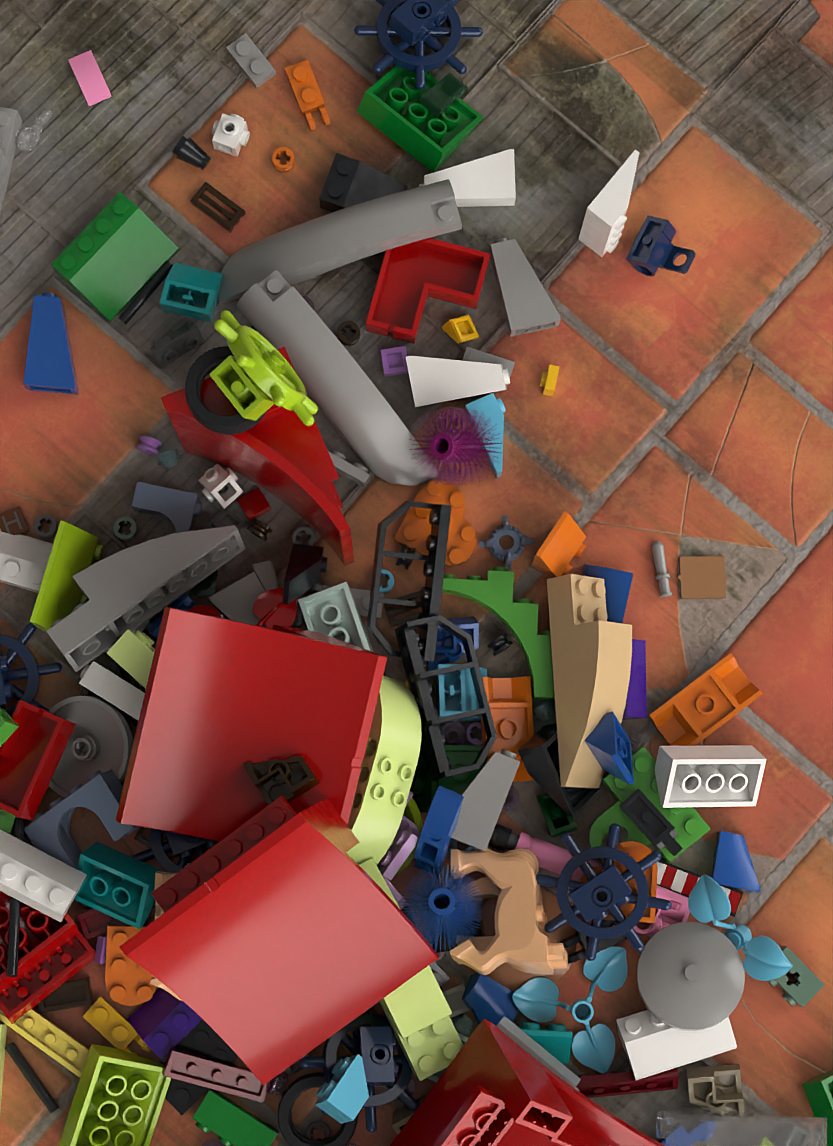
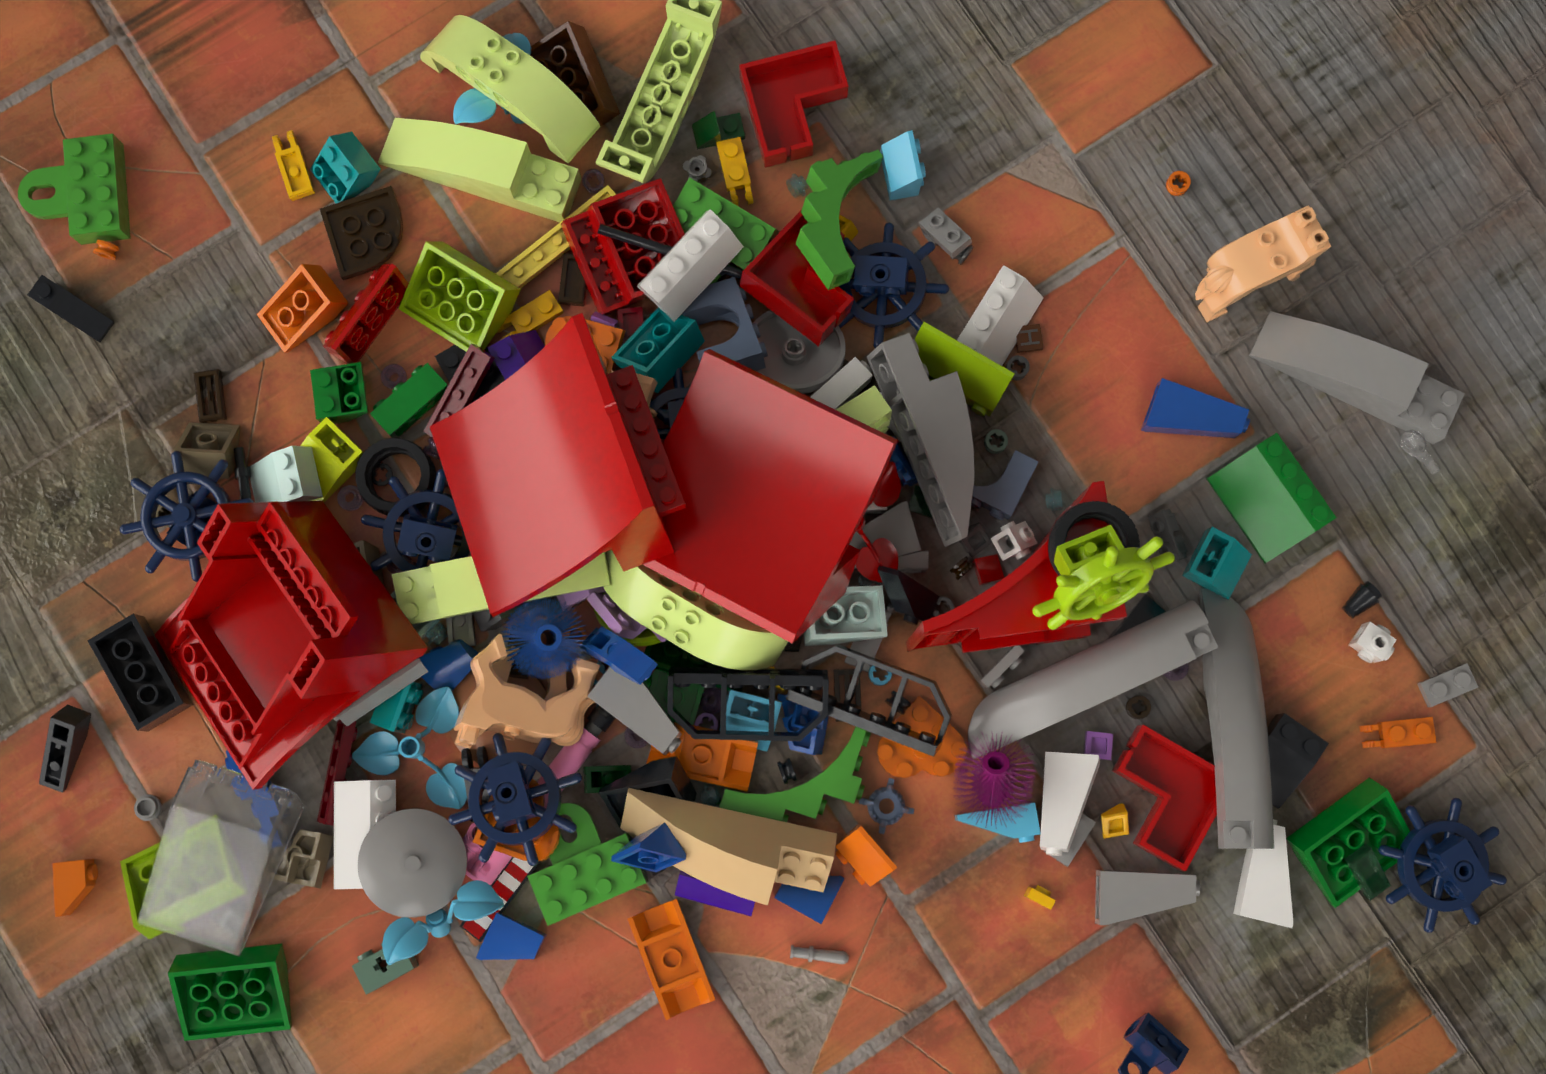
camera: 110 degrees right, 0 degrees up
black bar [5,1042,59,1113] -> none
bright pink slope [68,50,112,106] -> none
black bar [118,261,173,325] -> none
medium lavender bush [136,436,162,455] -> none
dark brown tile [190,182,246,233] -> none
dark brown slope [243,756,320,805] -> none
orange bush [272,147,295,172] -> none
medium azure slope [315,1054,369,1124] -> none
white slope [579,149,639,257] -> none
black hinge [619,789,683,856] -> none
white slope [654,745,767,808] -> none
medium nougat piece [677,556,728,599] -> none

